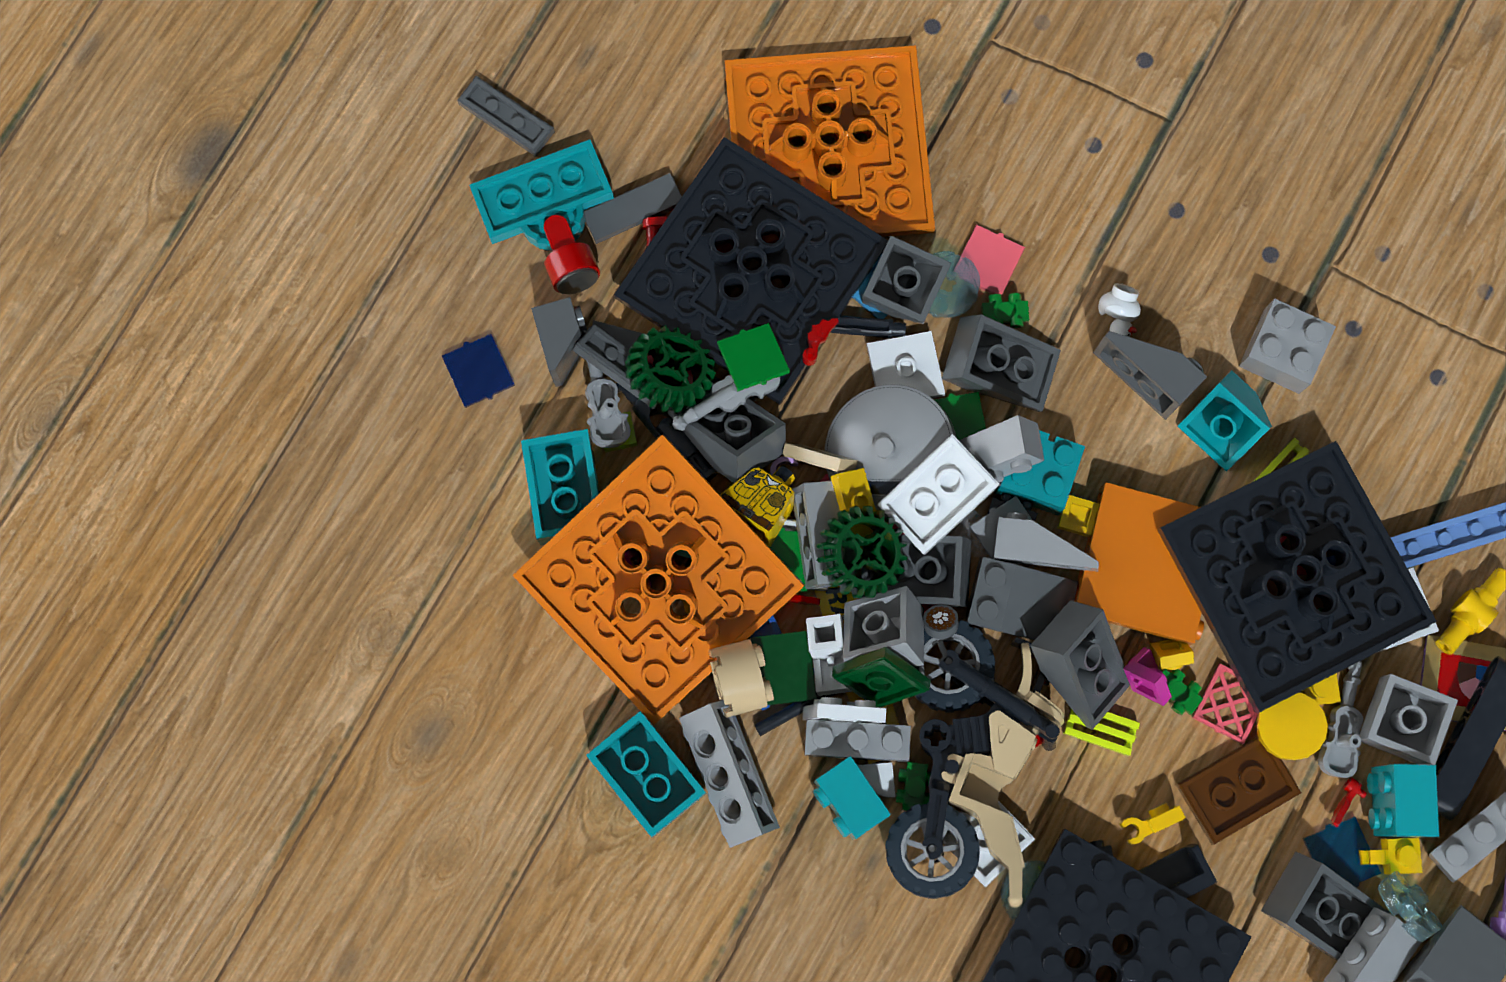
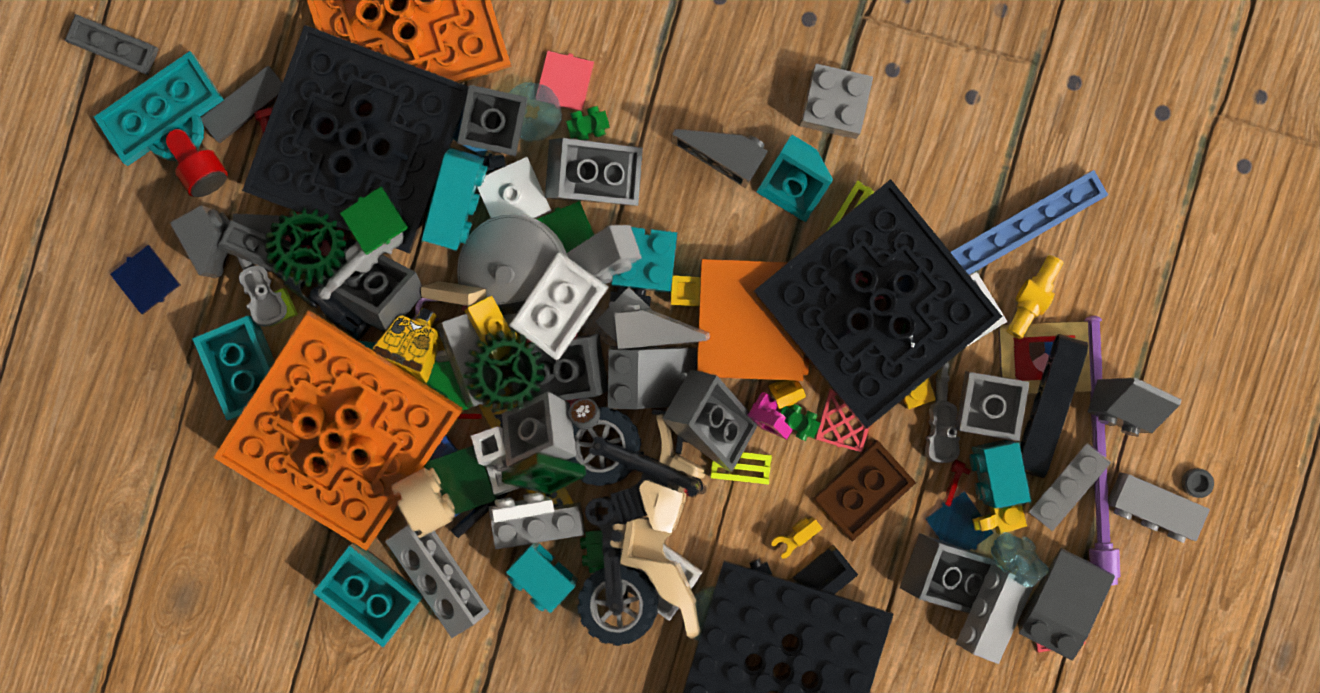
camera: 20 degrees left, 10 degrees up
red piece [802,318,839,366] -> none
white tile [858,762,895,797] -> none
white animal [1098,283,1141,337] -> none
yellow tile [1256,693,1328,761] -> none
none -> teal brick [422,148,488,250]

